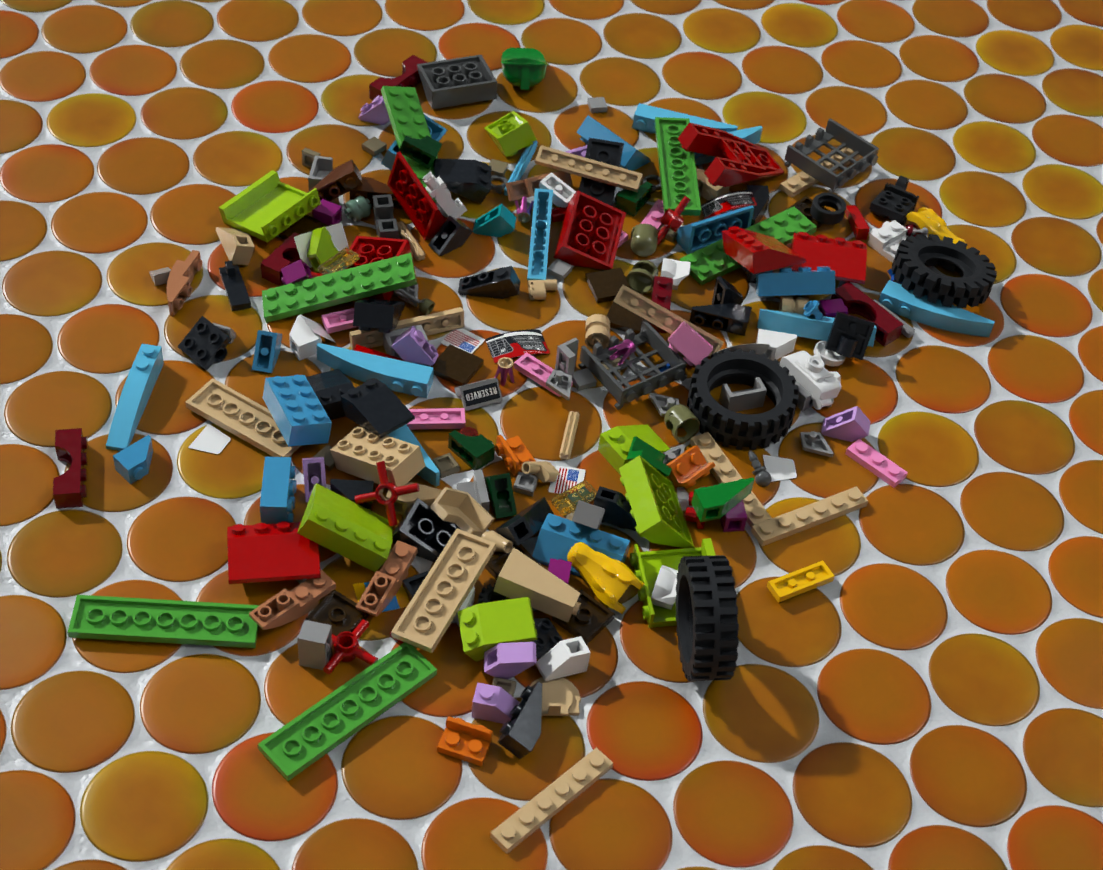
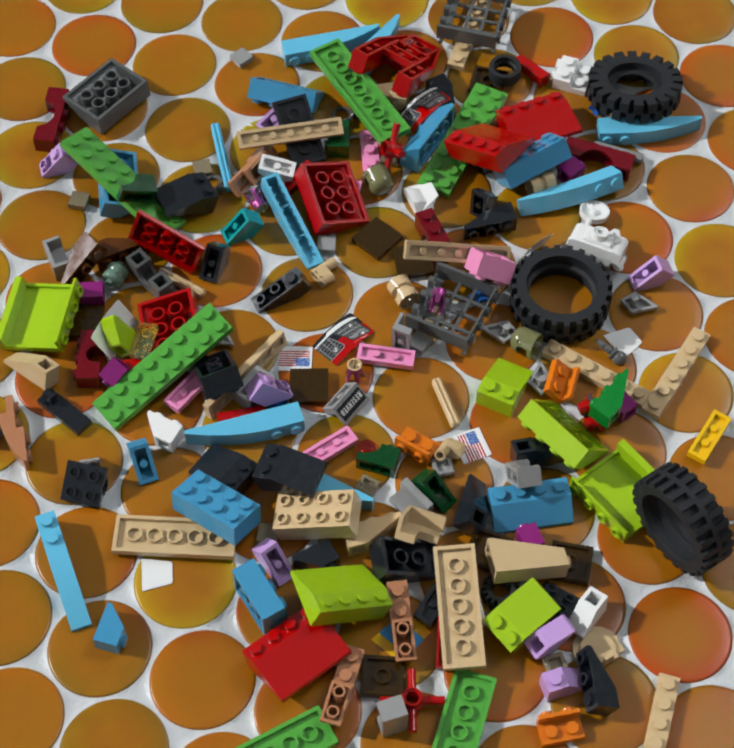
camera: 25 degrees left, 10 degrees up
dark red arch [53,428,88,509] -> none
white sticker [300,315,335,342] -> none
dark tan tile [302,148,320,168] -> none
red bar [354,461,420,527] -> none
olive hinge [394,289,435,315] -> none
white hips [422,171,467,219] -> none
tan cone [481,530,513,553] -> none
lime slope [484,111,537,157] -> none
green piece [500,48,549,89] -> none
light grey piece [546,369,572,400] -> none
clear yellow tile [551,480,597,517] -> none
yellow animal [567,542,645,614] -> none
olive helmet [626,260,658,294] -> none
green panel [626,437,672,477] -> none
white slope [651,565,679,610] -> none
light grey panel [719,377,767,412] -> none
white slope [756,329,797,361] -> none
dark azure plate [803,300,823,320] -> none
black plate [825,311,875,360] -> none
bright pink plate [845,439,908,488] -> none
black plate [869,176,919,225] -> none
hinge [905,224,928,237] -> none
yellow animal [906,207,968,249] -> none

